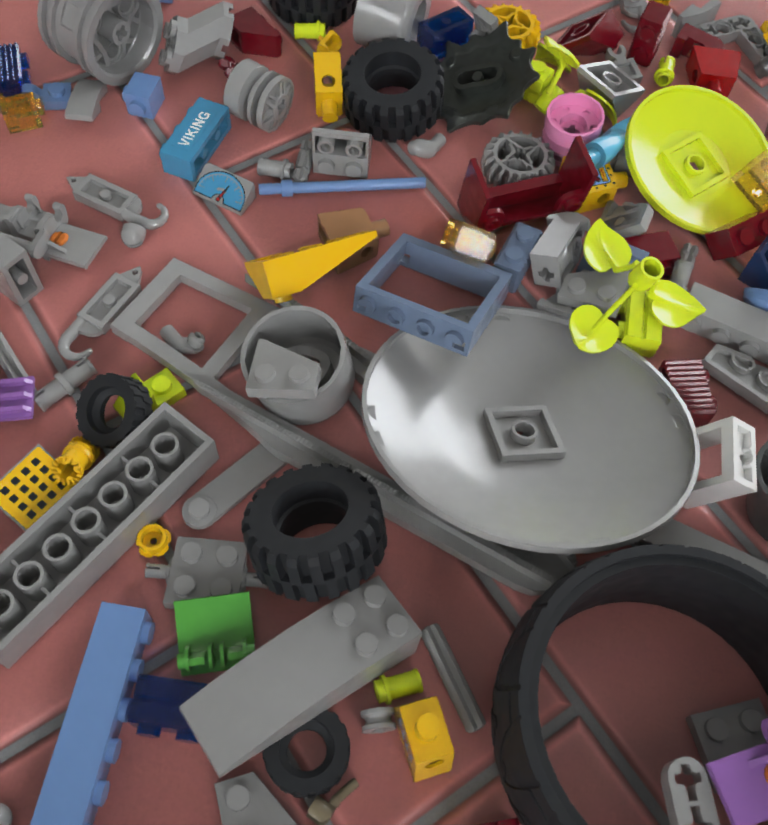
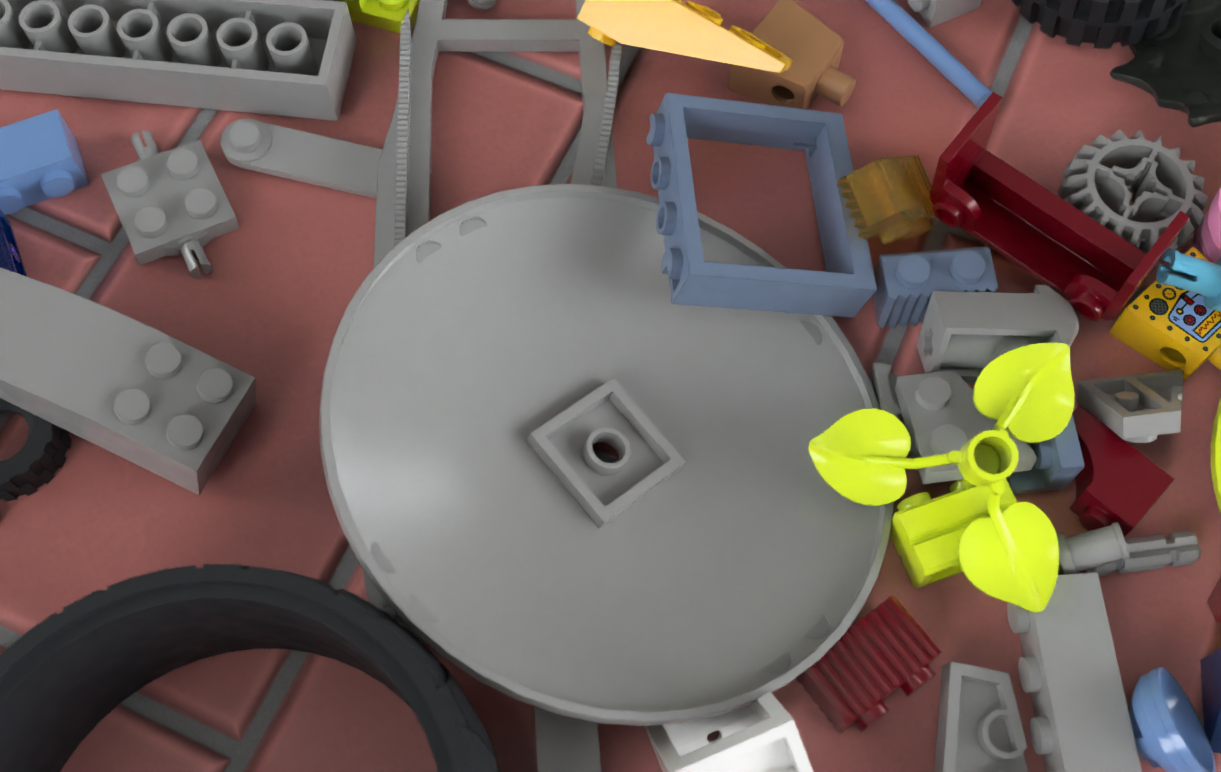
camera: 65 degrees right, 5 degrees up
yellow plate [136,524,172,558] -> none
bright green hinge [173,591,256,677] -> none
light grey piece [240,306,355,425] -> none
black tyre [241,463,387,602] -> none
light grey wing [245,339,322,399] -> none
light grey bush [360,707,396,734] -> none
neon yellow pin [373,668,423,705] -> none
yellow torso [394,696,455,783] -> none
light grey arm [407,133,446,159] -> none
light grey axle [422,623,486,733] -> none

